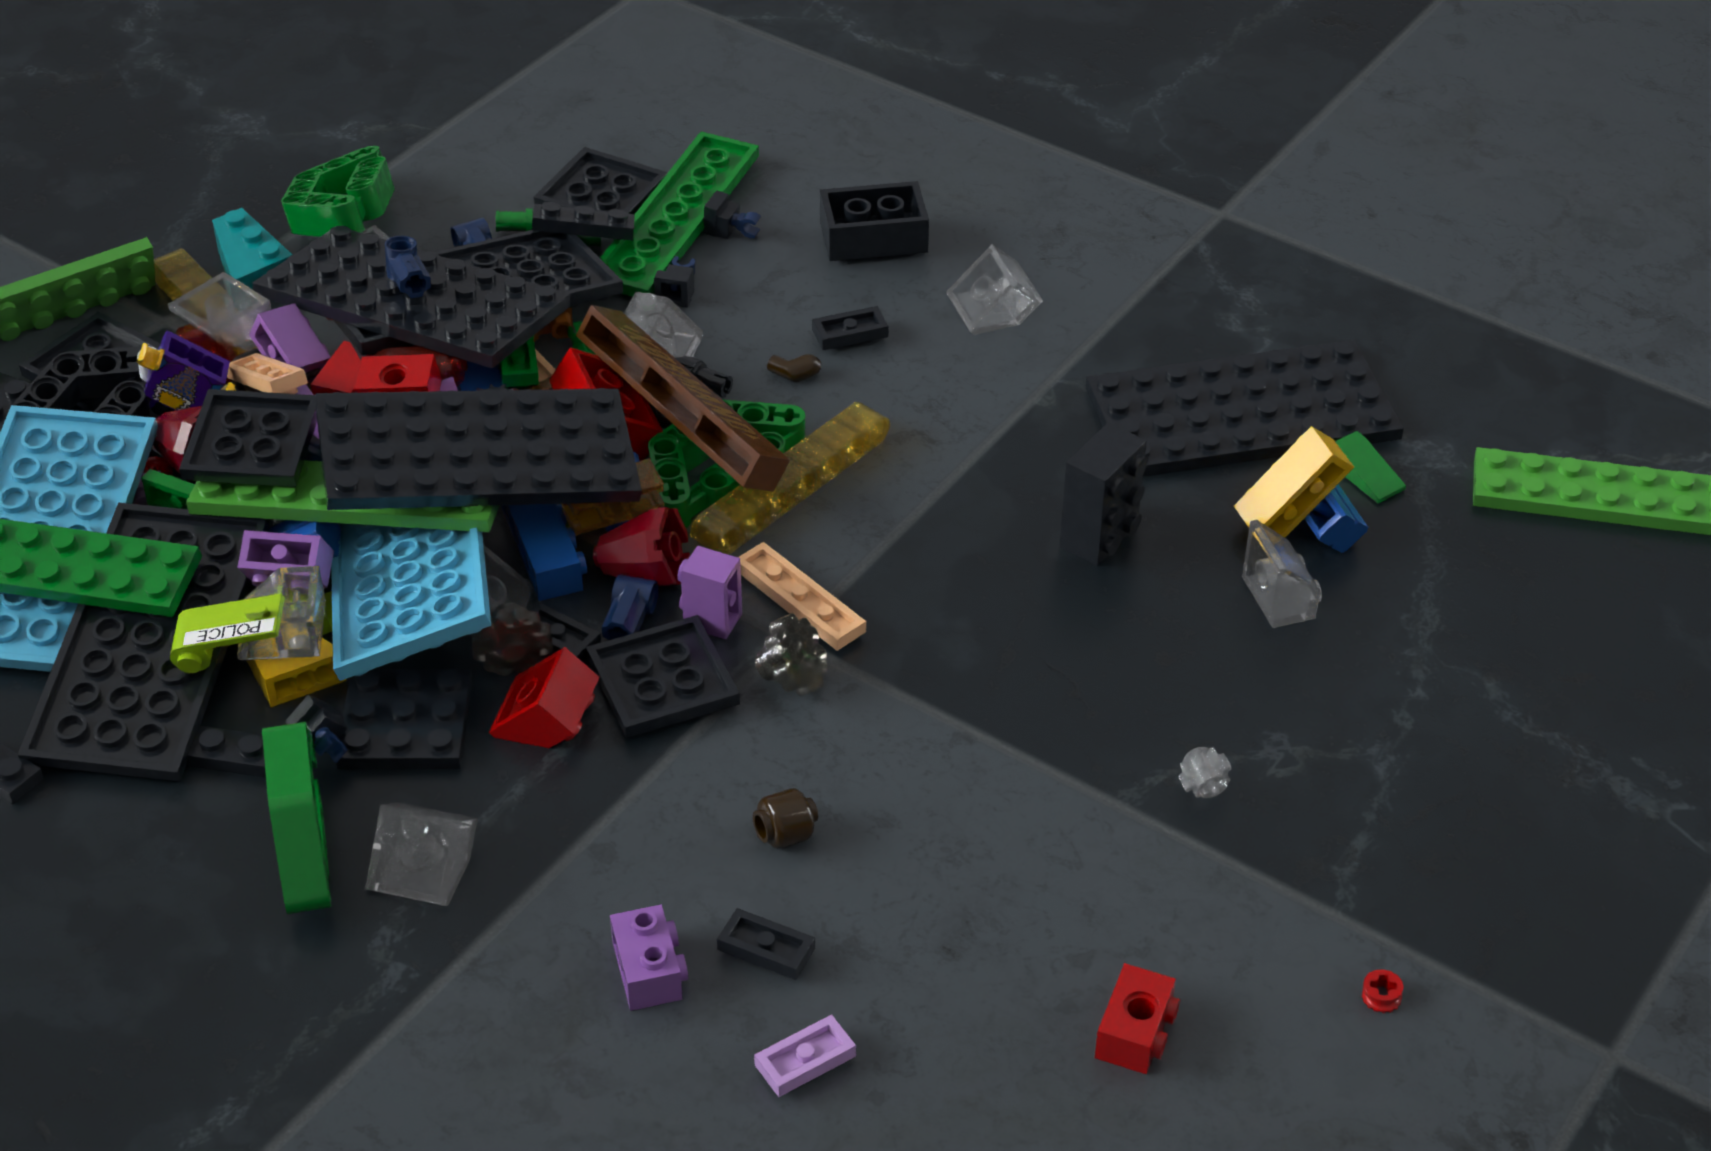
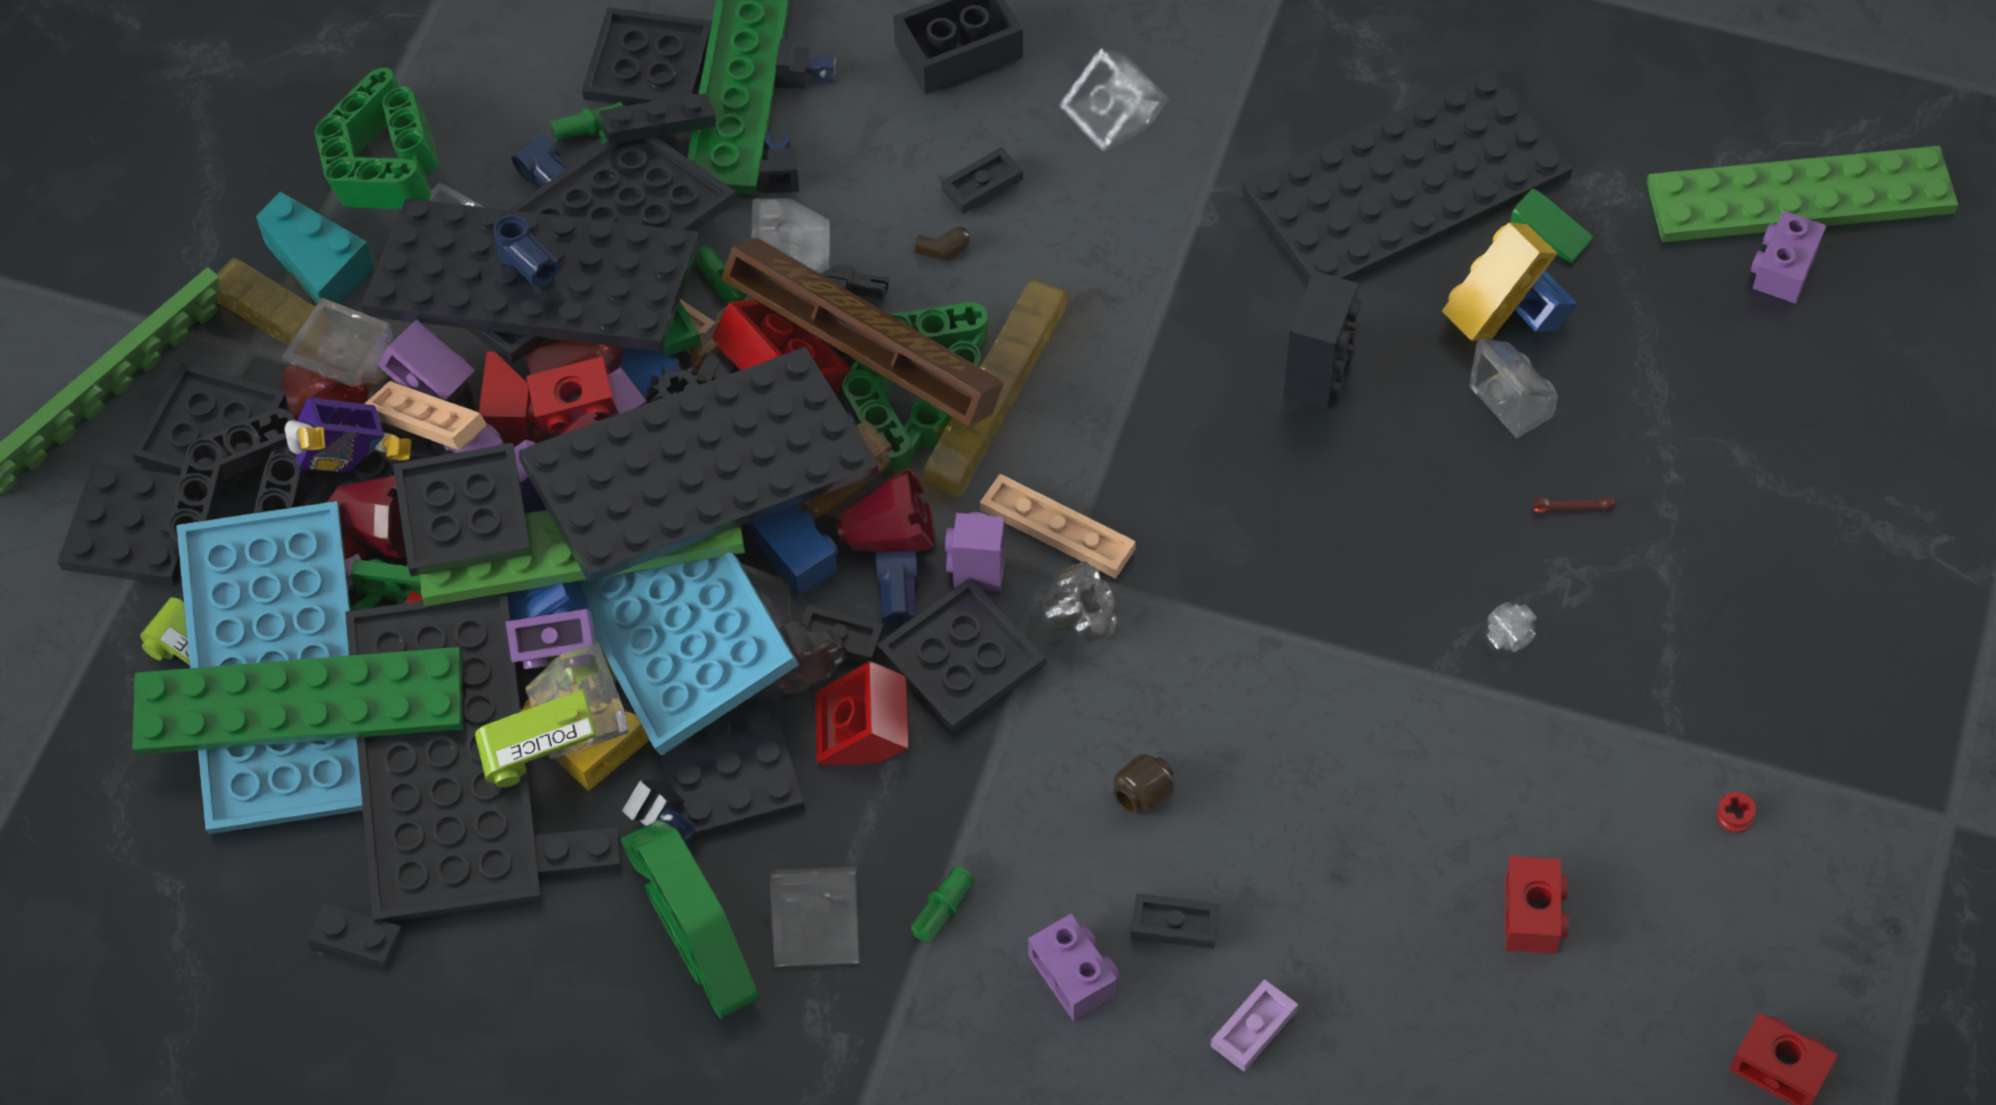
camera: 15 degrees left, 15 degrees up
none -> green axle [911,866,975,943]
none -> clear red hinge [1533,496,1615,513]
none -> medium lavender brick [1750,211,1826,304]

